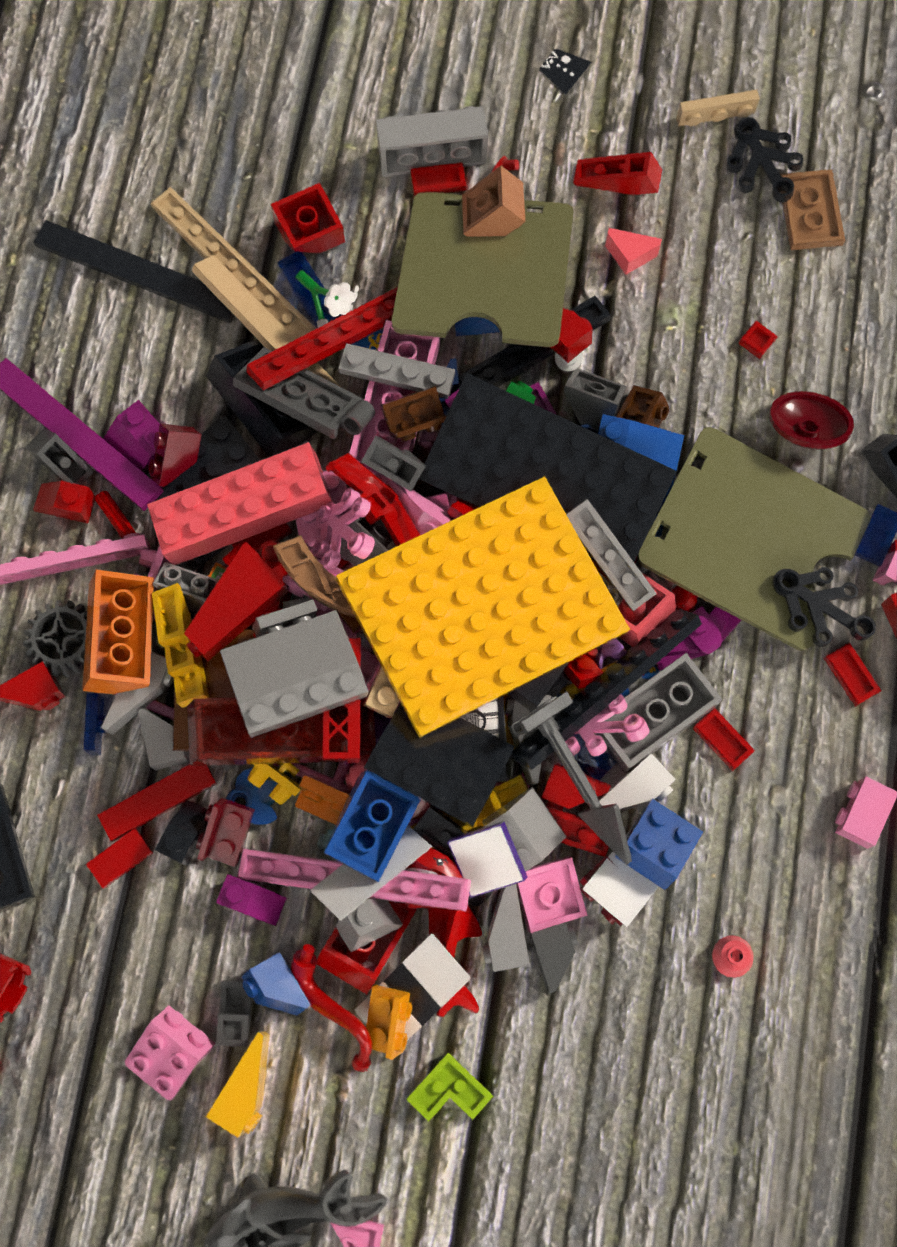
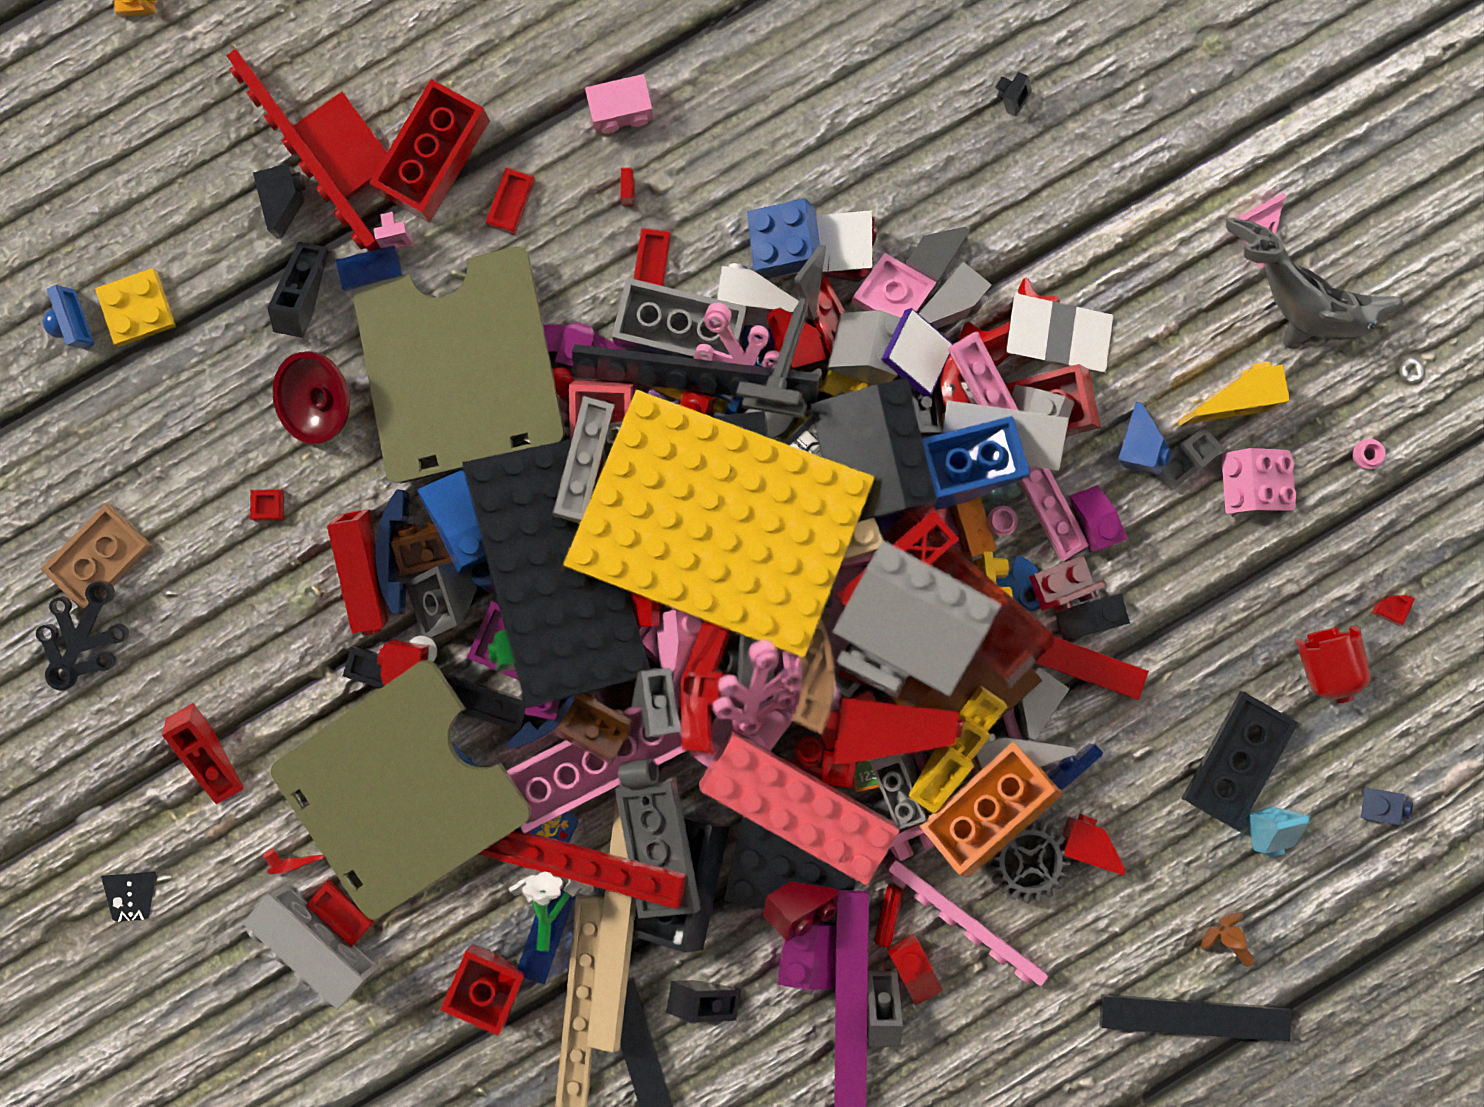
camera: 130 degrees left, 10 degrees up
red tile [86,828,153,889] -> none
red animal [291,944,372,1072] -> none
light grey plate [339,343,455,399] -> none
light orange bracket [366,985,412,1060] -> none
lime plate [406,1052,493,1122] -> none
nougat slope [462,166,525,237] -> none
coral slope [605,228,662,275] -> none
tan plate [676,89,760,126] -> none
coral cone [712,935,754,978] -> none
black plant [772,567,876,647] -> none
none -> red slope [327,509,388,636]
none -> dark blue slope [376,489,409,615]
none -> red tile [621,168,635,207]
none -> black slope [666,980,742,1023]
none -> bright pink plate [987,506,1018,536]
none -> black tile [995,72,1032,117]
none -> bright pink plate [1353,439,1385,470]

